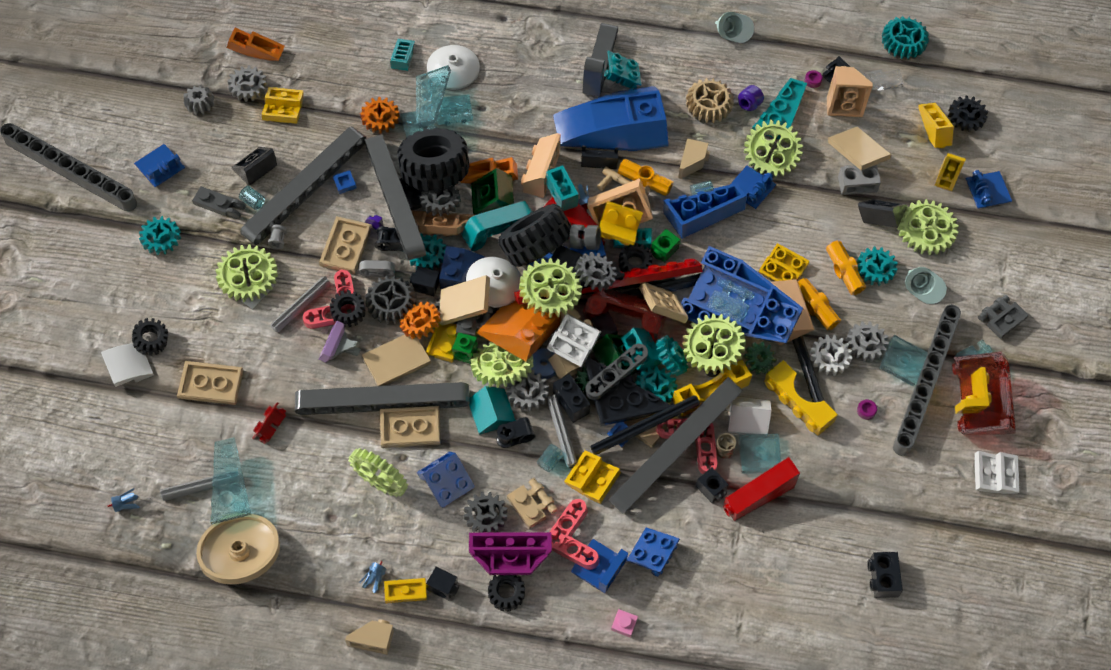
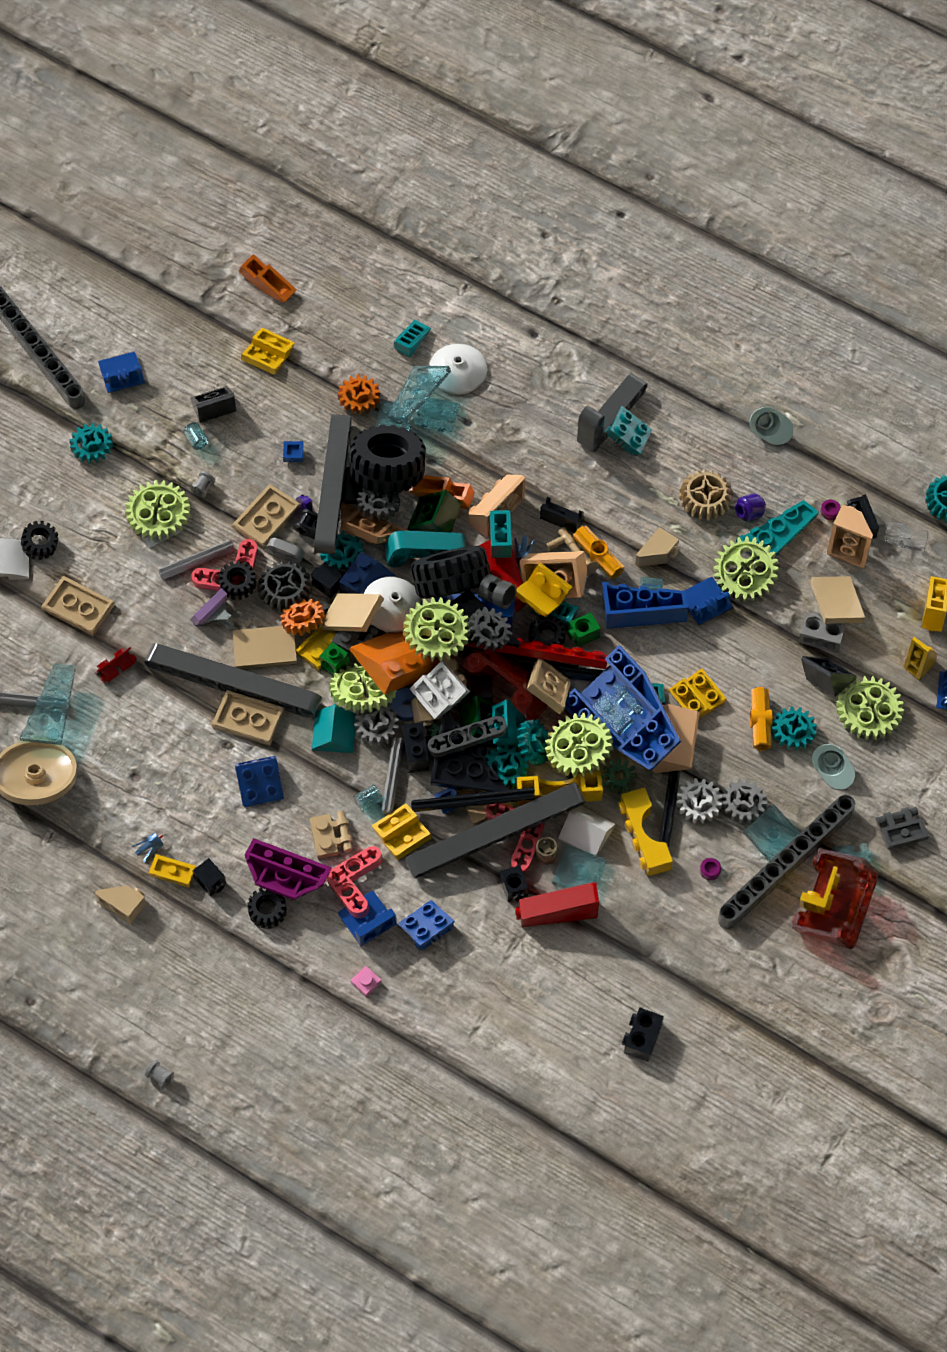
camera: 25 degrees right, 0 degrees up
light grey gear [183,84,214,116] -> none
dark grey hinge [192,186,246,219] -> none
light grey gear [228,65,267,102] -> none
dark grey beam [240,126,367,245] -> none
yellowish green gear [348,448,408,497] -> none
dark grey gear [464,492,508,533] -> none
black piece [496,417,536,448] -> none
blue wedge [553,86,669,151] -> none
light orange piece [798,278,841,331] -> none
white slope [975,451,1019,494] -> none

